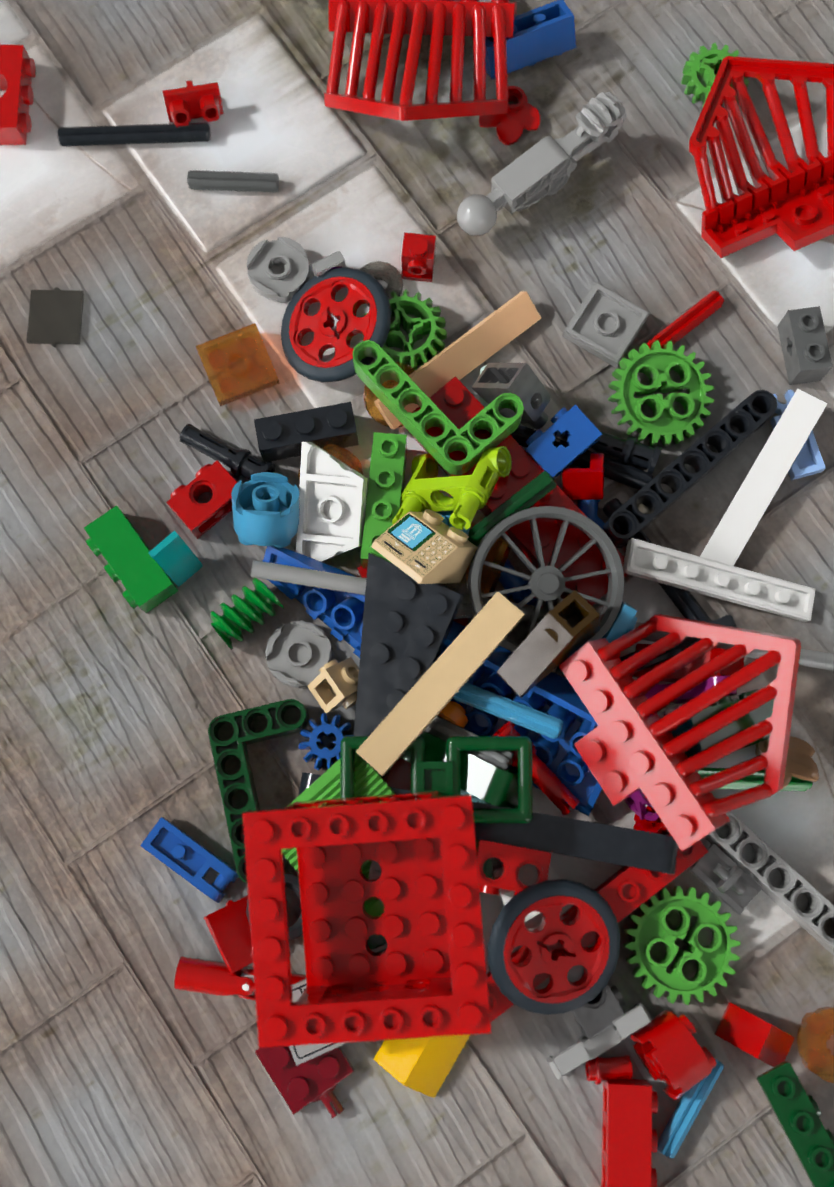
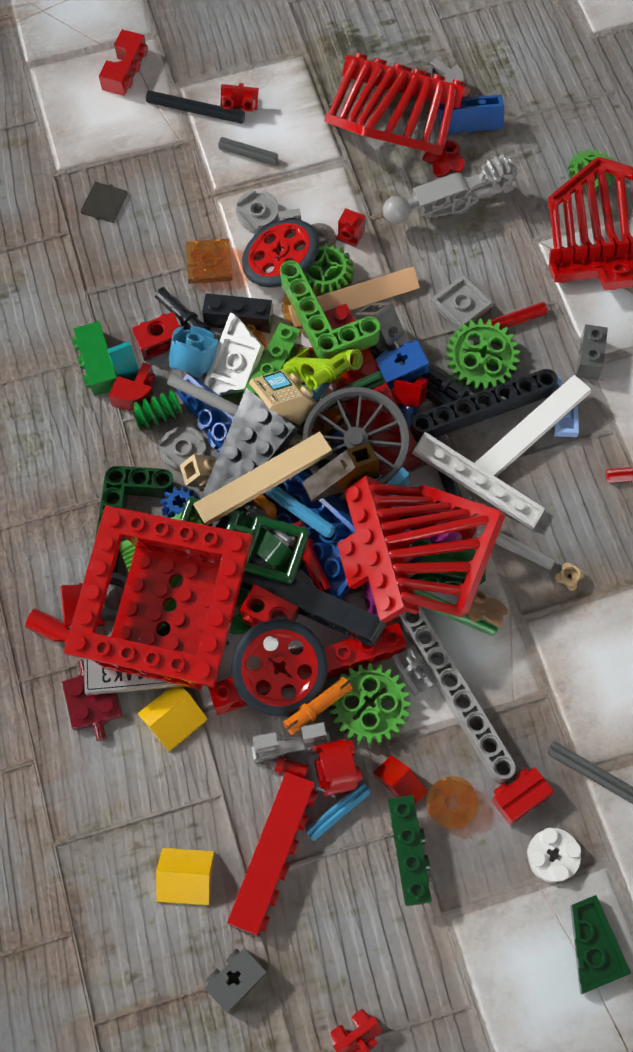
camera: 20 degrees right, 10 degrees down
blue plate [140,817,239,903] -> none
none -> red brick [109,362,156,411]
none -> orange pin [283,677,352,735]

